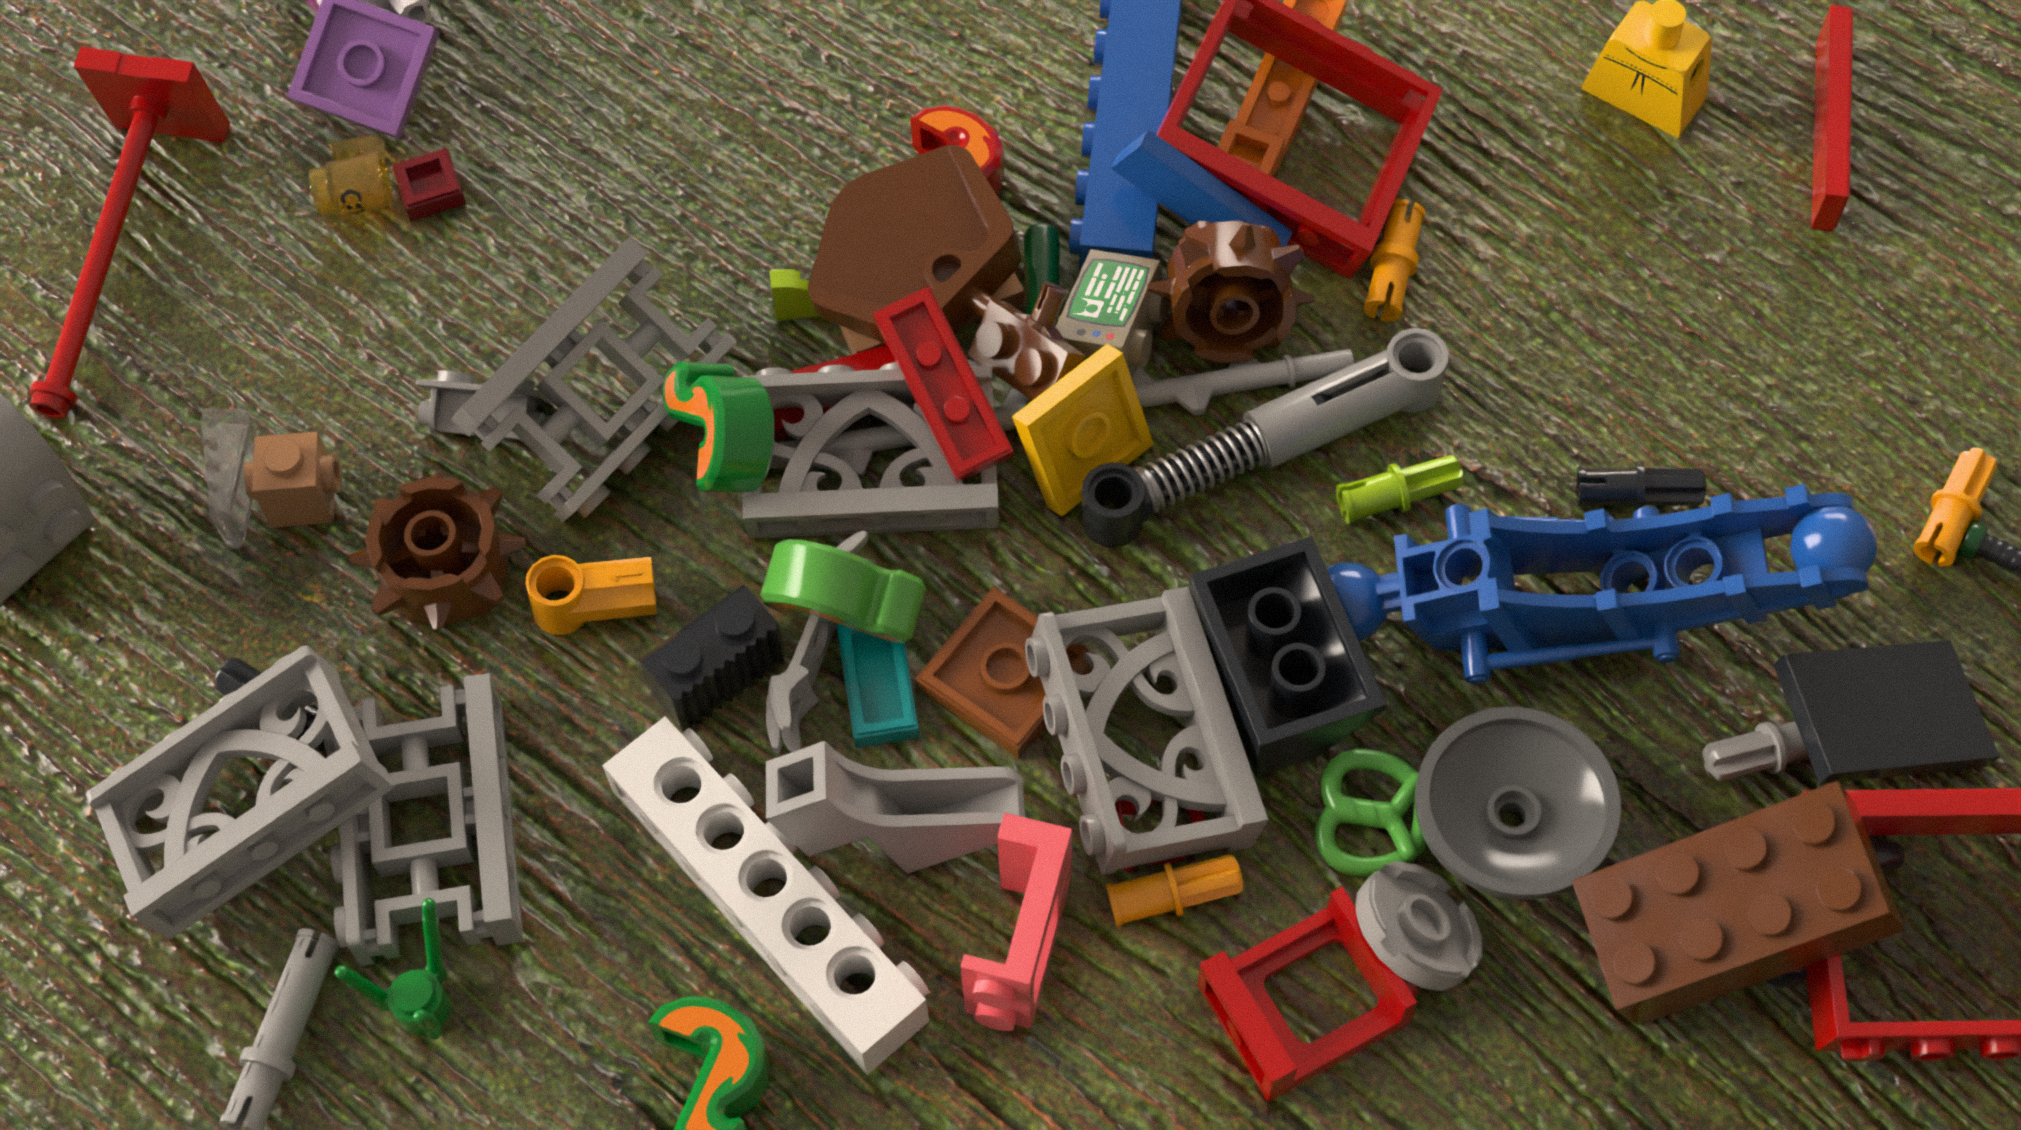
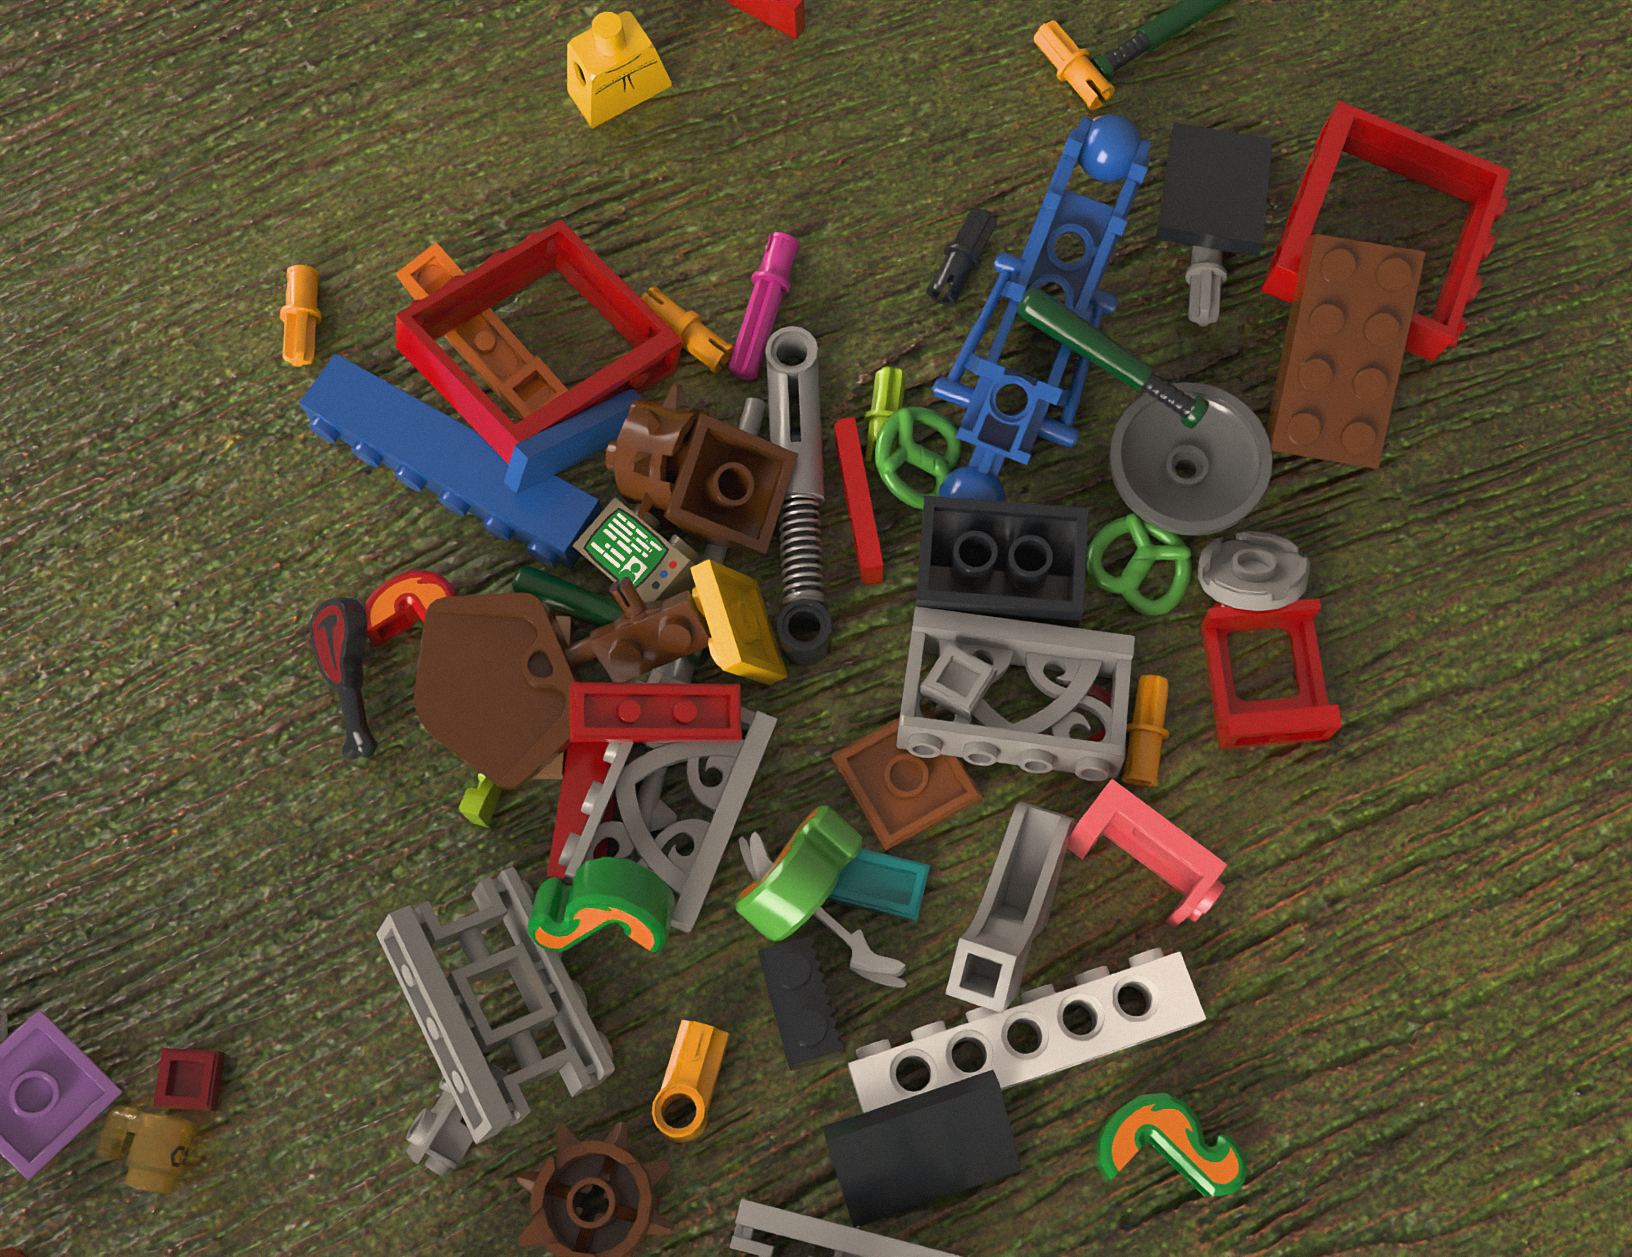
camera: 65 degrees left, 10 degrees up
none -> black piece [310,597,378,759]
none -> reddish brown slope [664,413,798,555]
none -> dark pink axle [729,232,800,381]
none -> black tile [822,1070,1021,1228]
none -> red tile [834,417,883,586]
none -> bright green piece [875,407,962,510]
none -> light grey tile [920,643,997,720]
none -> dark green piece [1017,288,1209,429]

